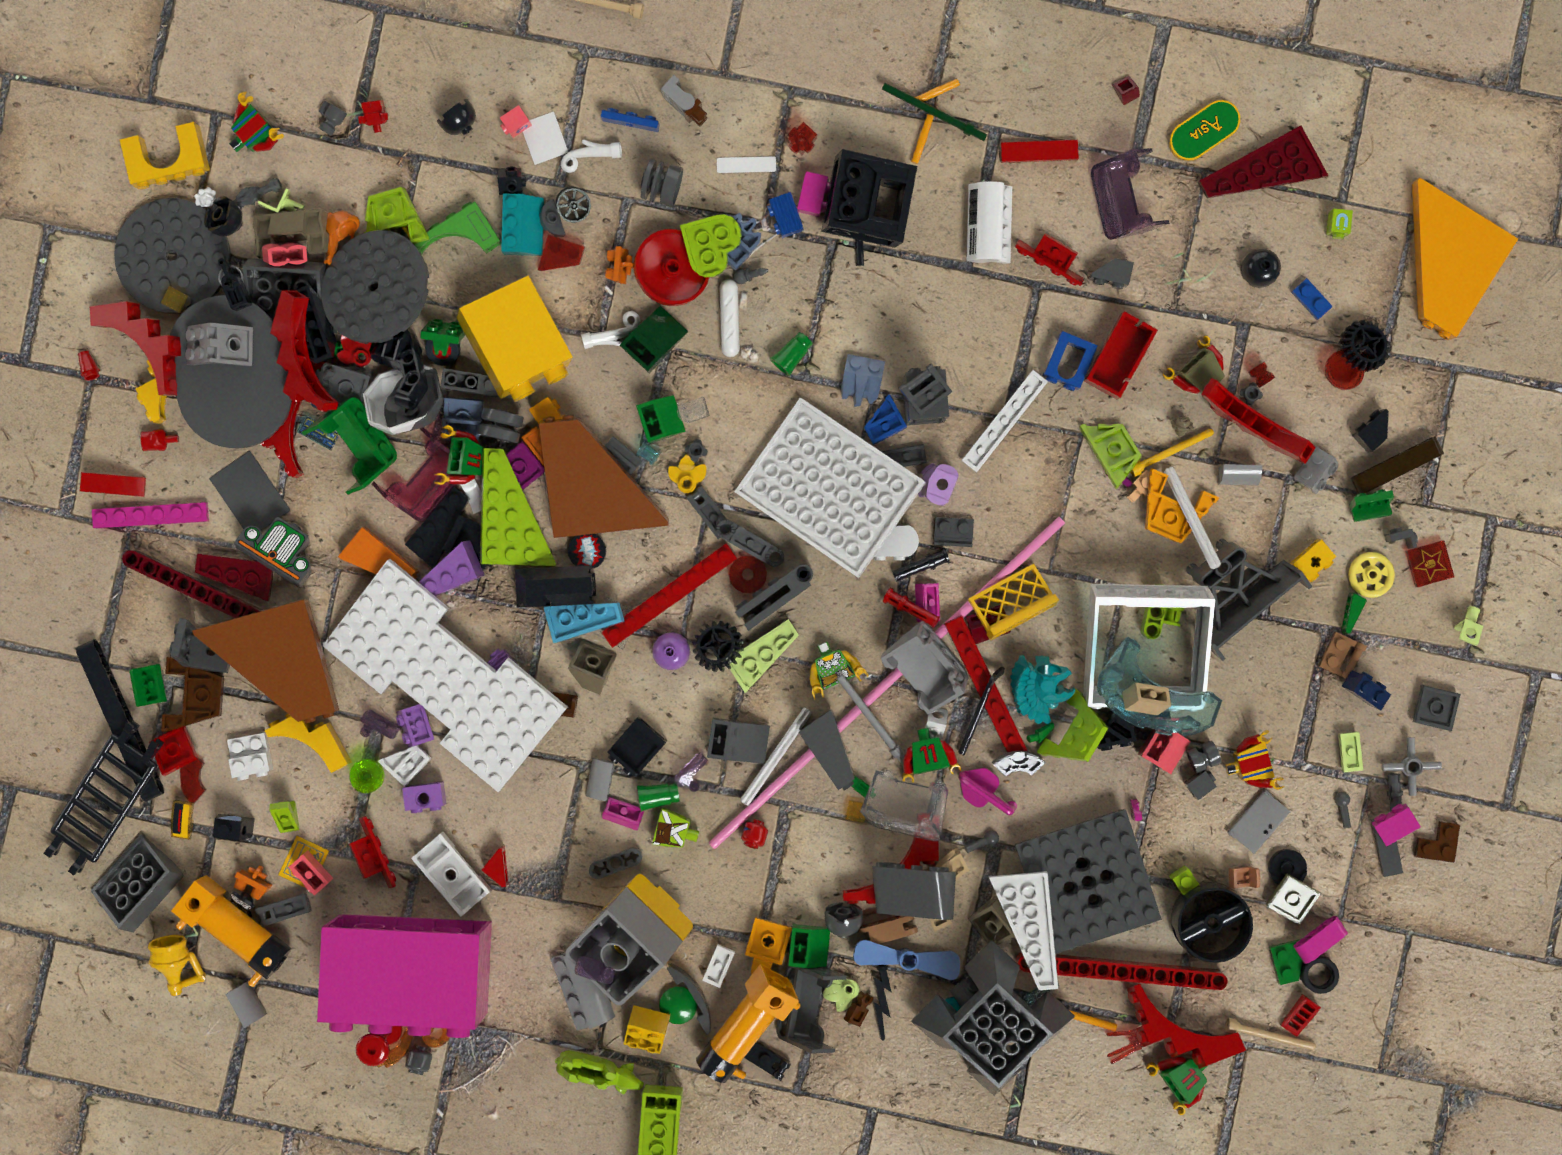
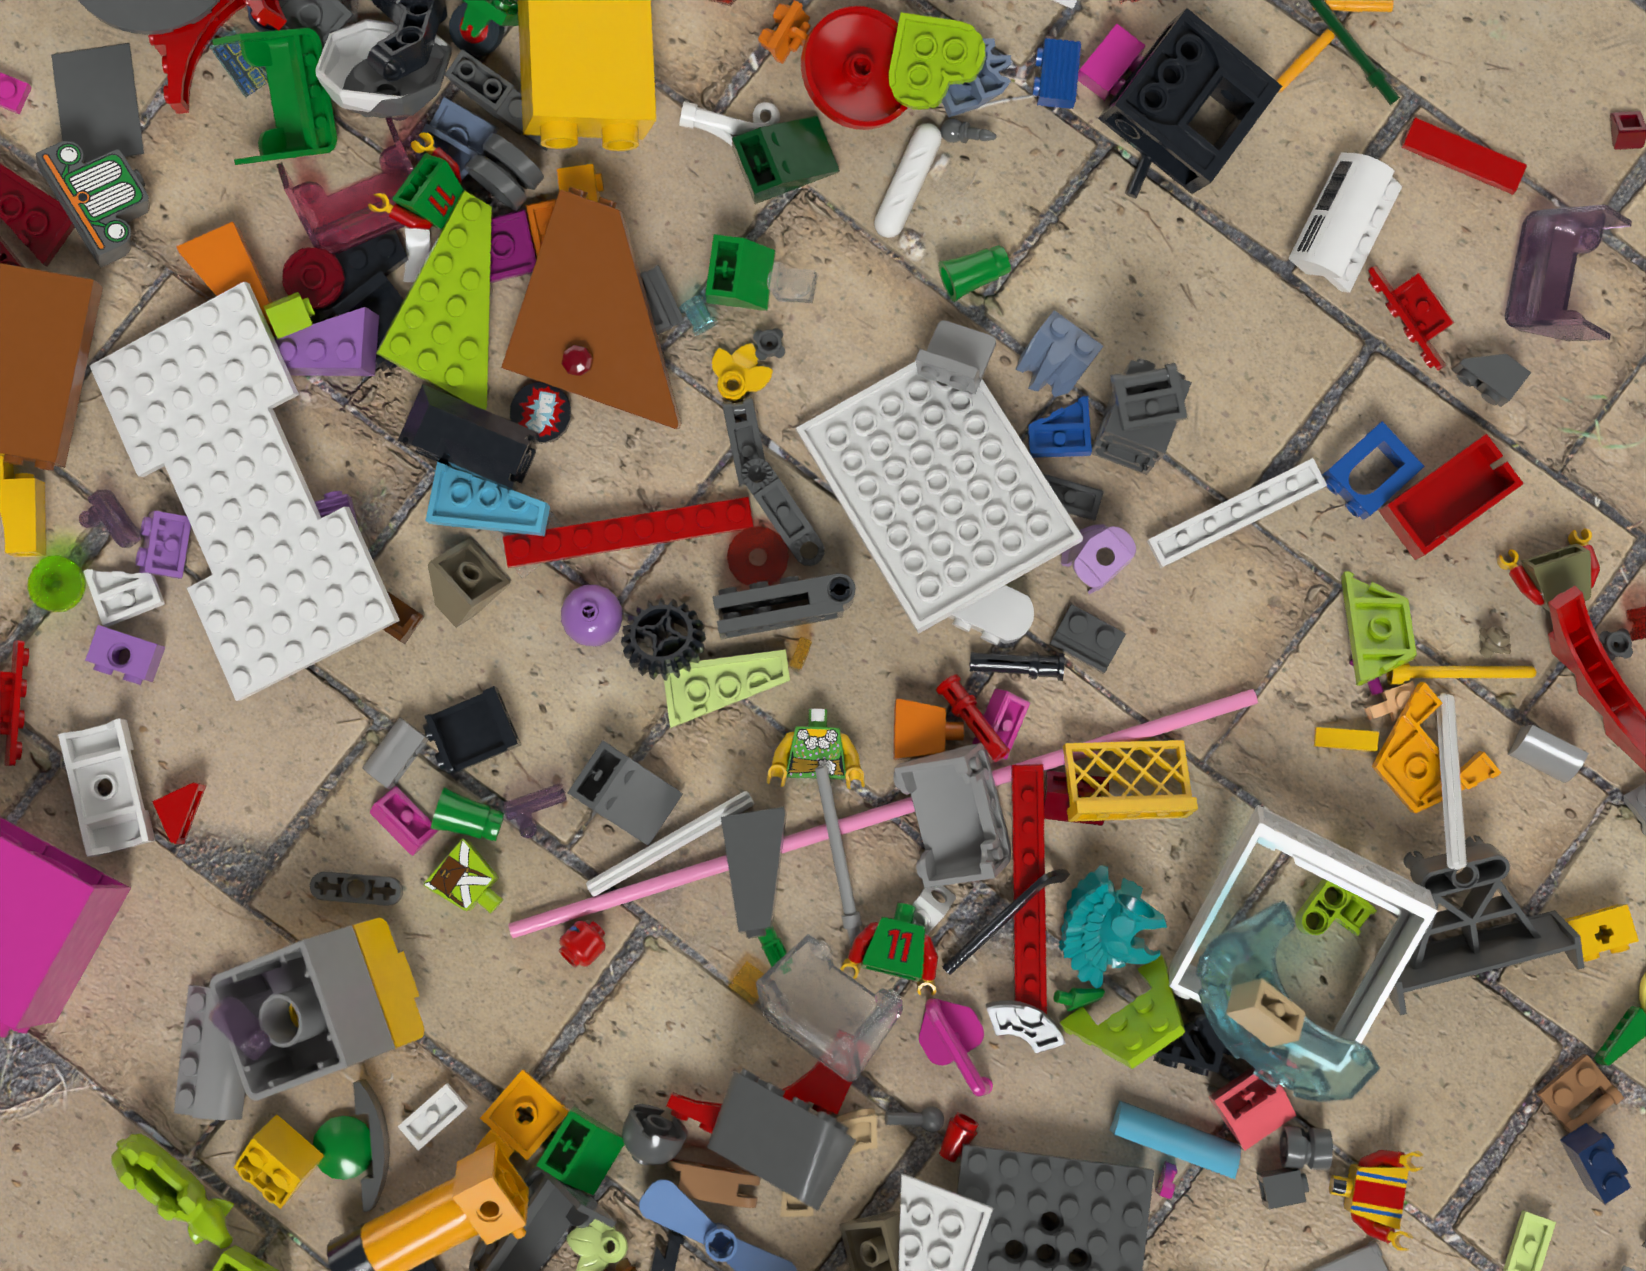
camera: 20 degrees right, 5 degrees down
none -> lime brick [263,292,315,339]
none -> dark red tile [282,247,345,310]
none -> dark red tile [561,345,594,376]
none -> clear yellow tile [789,637,812,672]
none -> orange torso [893,699,964,760]
none -> light grey bracket [915,320,996,394]
none -> red cone [939,1112,979,1163]
none -> medium azure brick [1109,1101,1241,1179]
none -> yellow piece [1314,727,1379,752]

